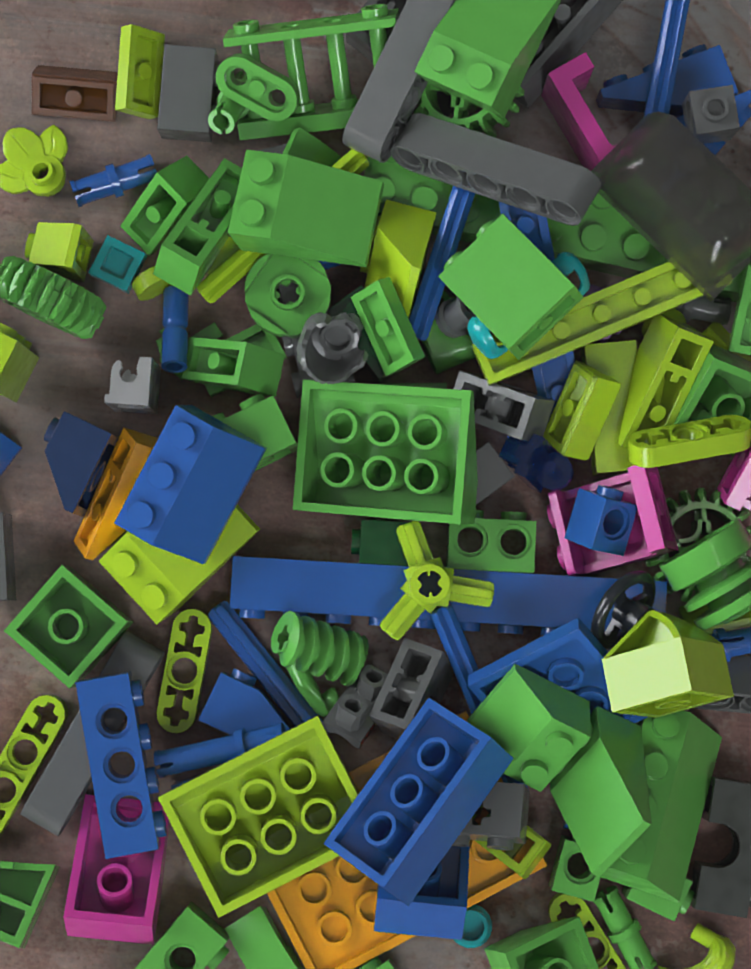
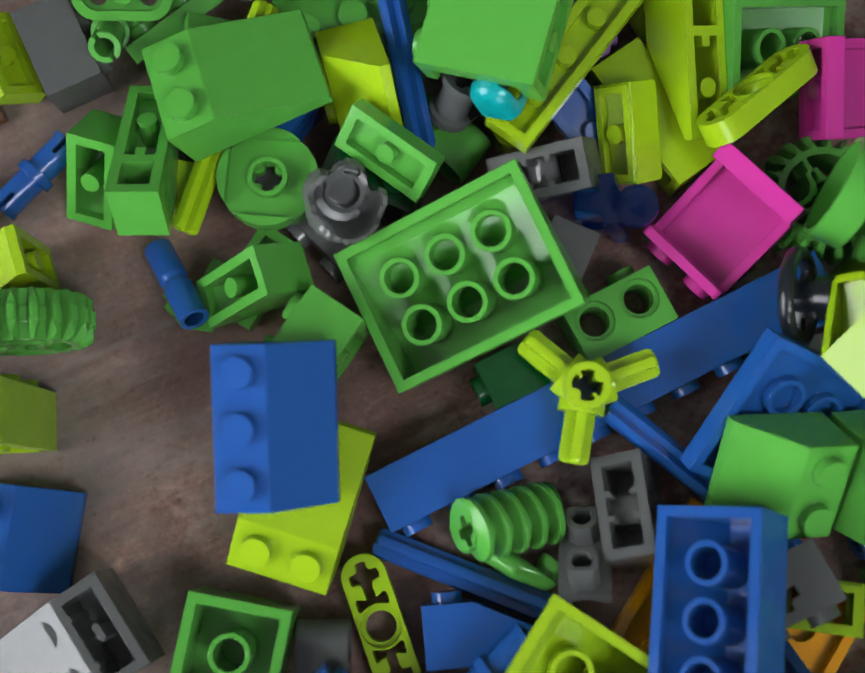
camera: 30 degrees left, 5 degrees down
dark blue slope [44,411,118,517] -> none
light orange slope [74,427,158,561] -> none
teal plate [88,235,147,294] -> none
light grey hinge [104,357,161,414] -> none
lime tile [132,266,173,301] -> none
blue brick [564,485,638,556] -> none

